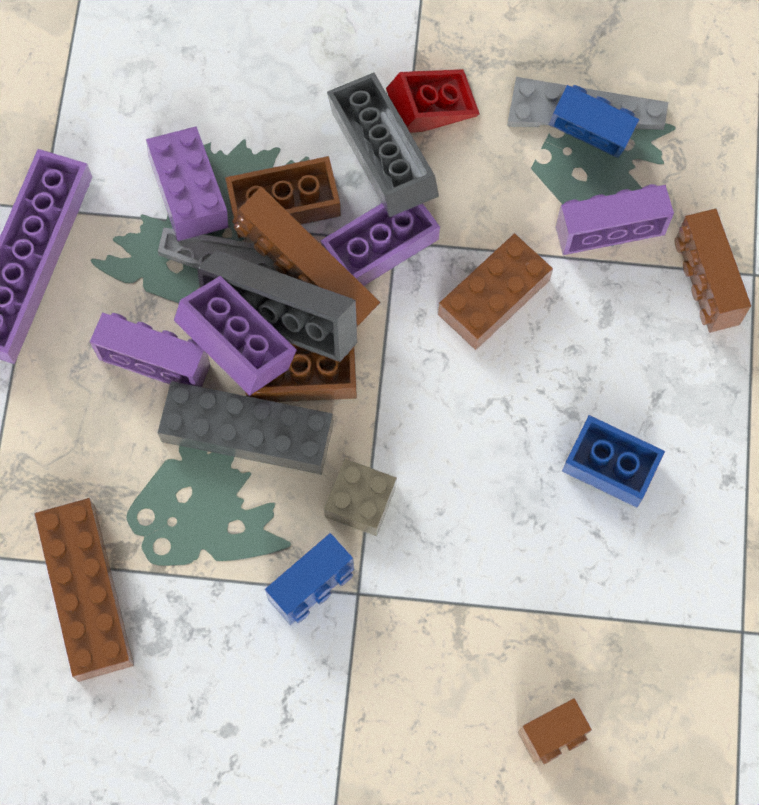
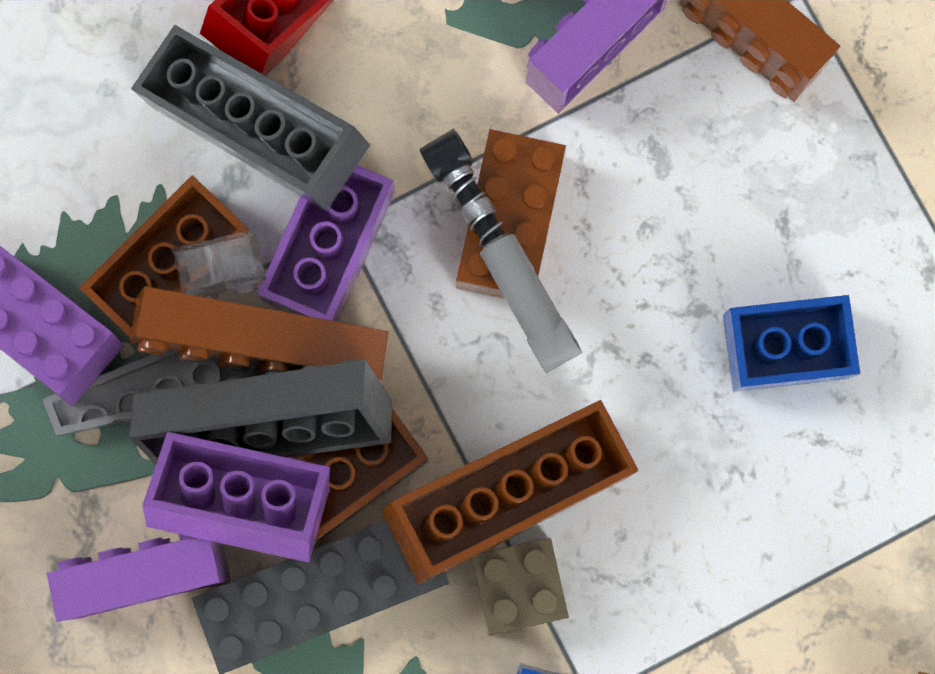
camera: 35 degrees left, 10 degrees up
none -> clear brick [172,230,266,299]
none -> dark orange brick [381,400,639,585]
none -> piece [419,128,582,373]

